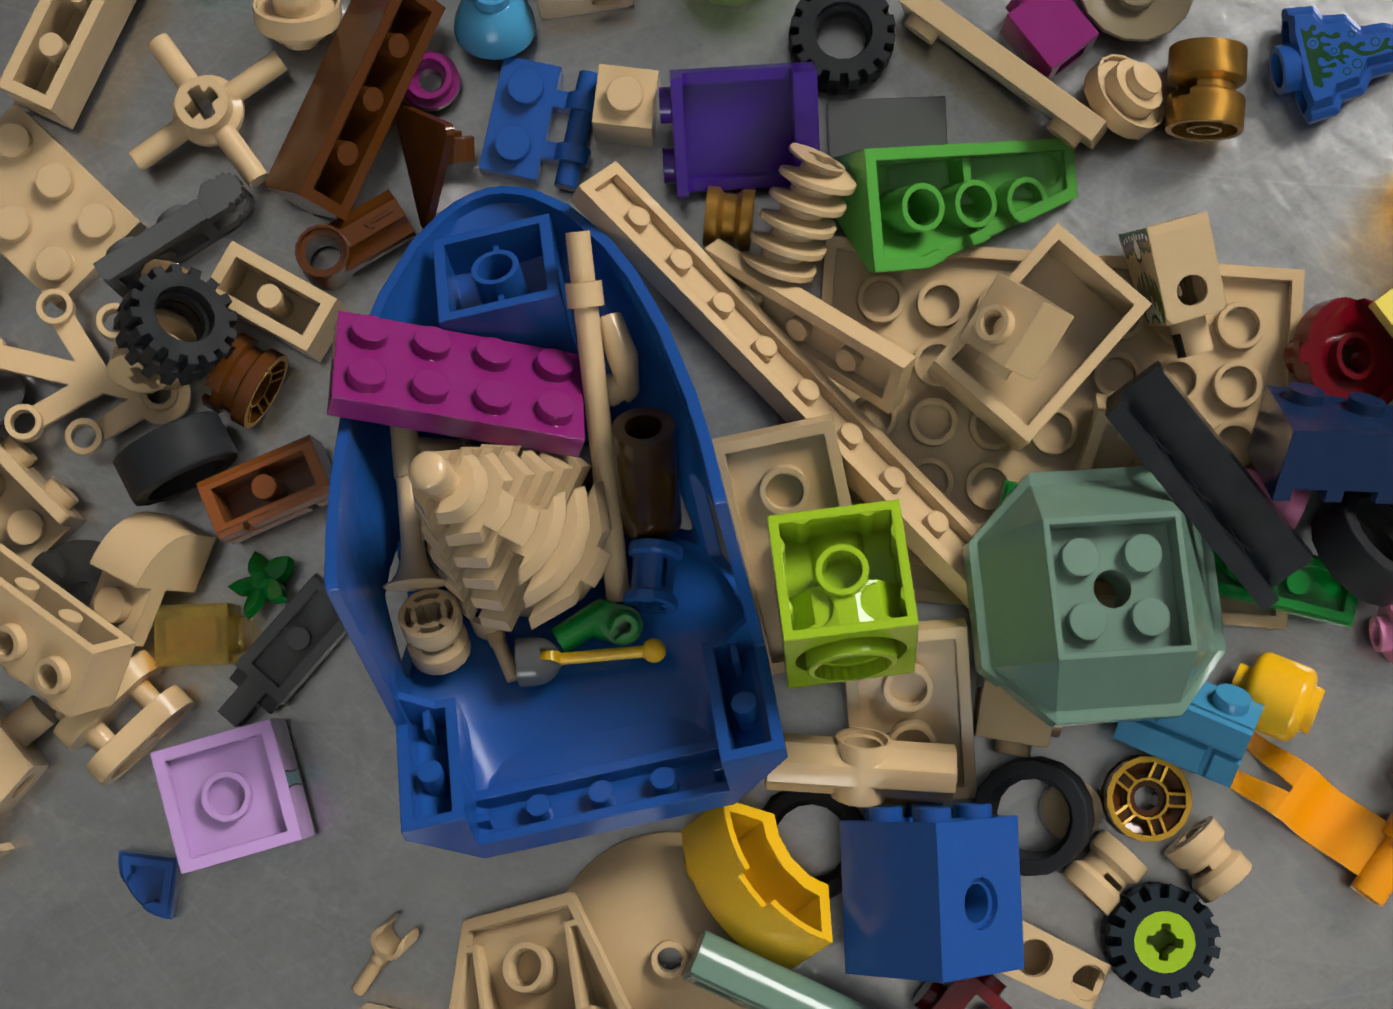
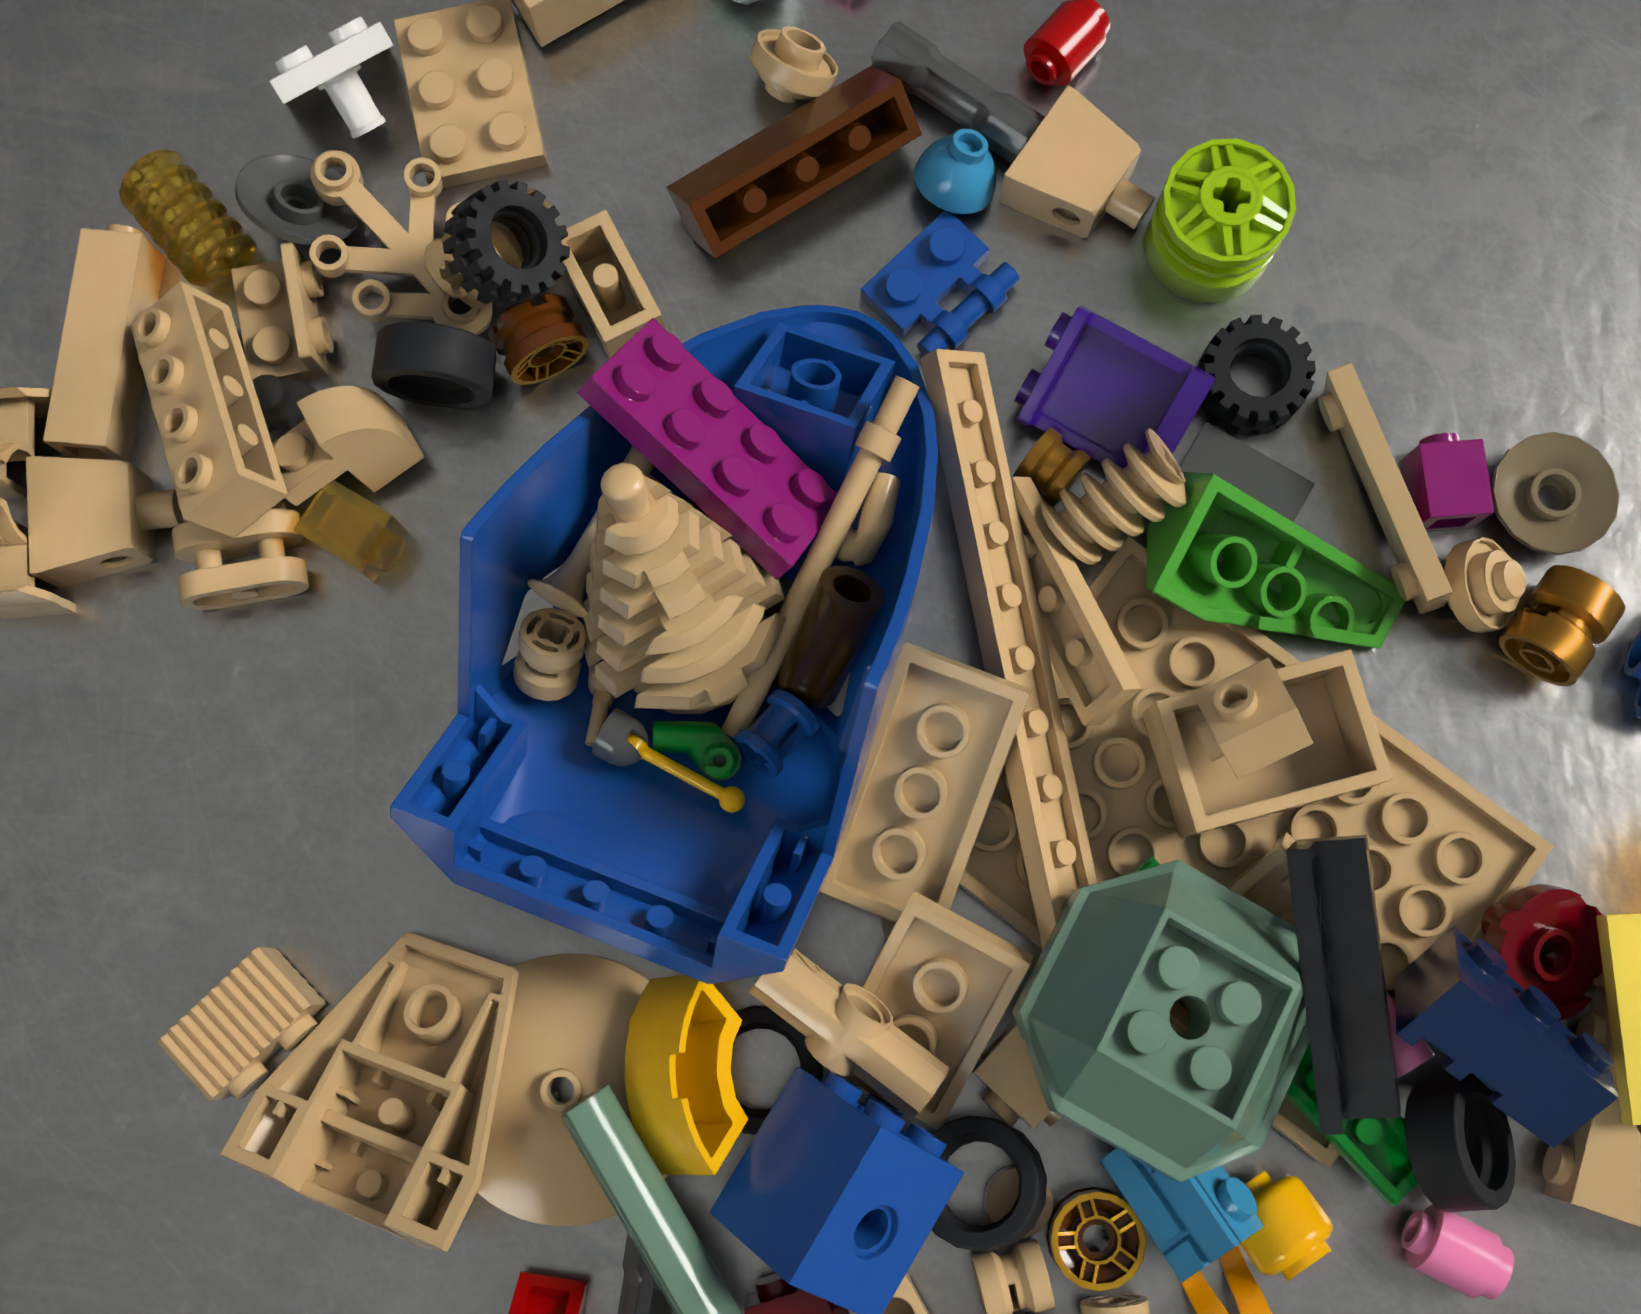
camera: 30 degrees right, 5 degrees down
dark grey hinge [93,172,256,298] -> none
blue tile [118,850,182,919] -> none
tan bar [128,33,288,188] -> none
lavender container [150,718,316,874] -> none
dark orange brick [196,434,332,544] -> none
dark grey hinge [217,573,347,727] -> none
green plant [228,551,294,619] -> none
reddish brown piece [295,189,416,290] -> none
tan hand [351,913,419,996] -> none
reddish brown piece [395,103,475,228] -> none
magenta plate [405,51,460,111] -> none
tan brick [592,64,660,148] -> none
lime brick [767,499,919,689] -> none
tan torso [1118,211,1227,359] -> none

